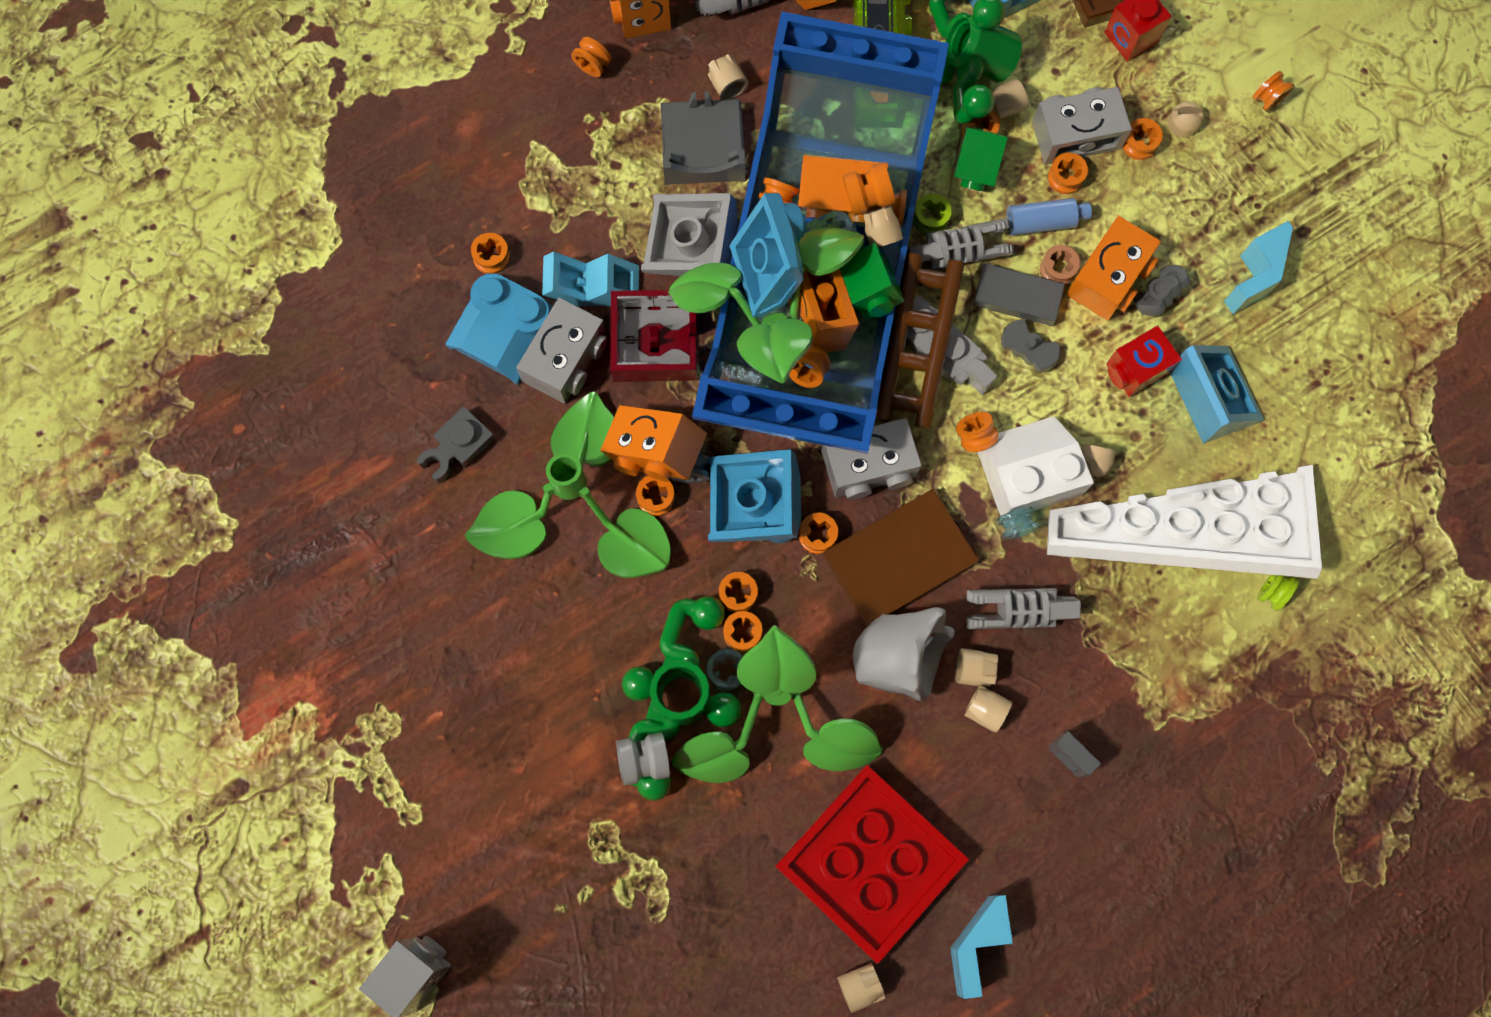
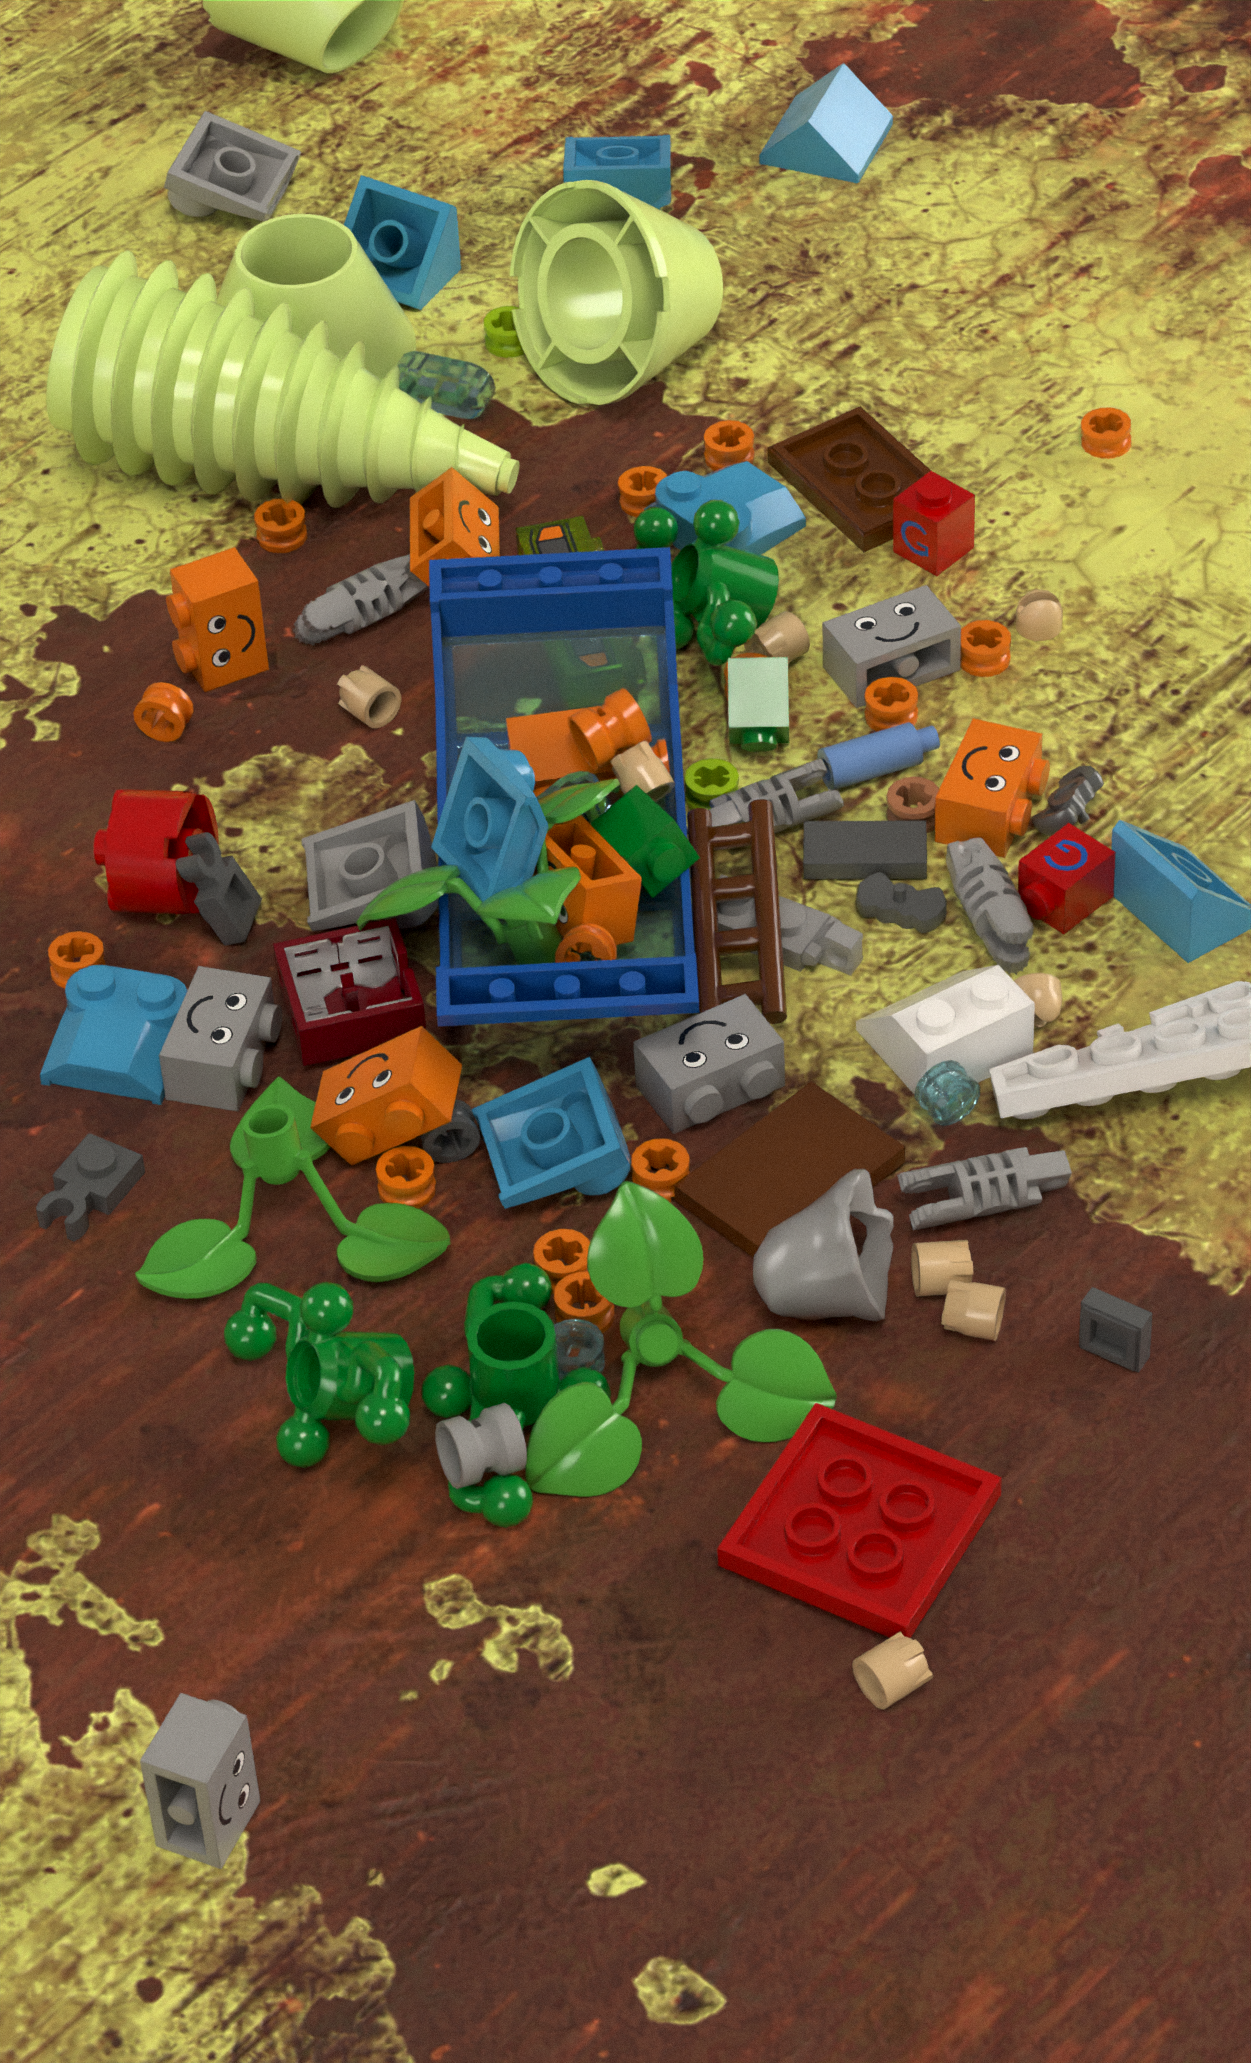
camera: 10 degrees left, 30 degrees down
medium azure slope [542,252,639,306] -> none
dark grey piece [661,91,745,185] -> none
medium azure slope [951,895,1013,999] -> none
orange bush [956,412,999,452] -> none
medium azure slope [1224,221,1293,314] -> none
orange bush [1252,71,1295,112] -> none
none -> red brick [94,789,219,914]
none -> dark grey plate [176,832,262,946]
none -> green wheel [224,1282,415,1468]
none -> light grey hinge [946,838,1034,975]

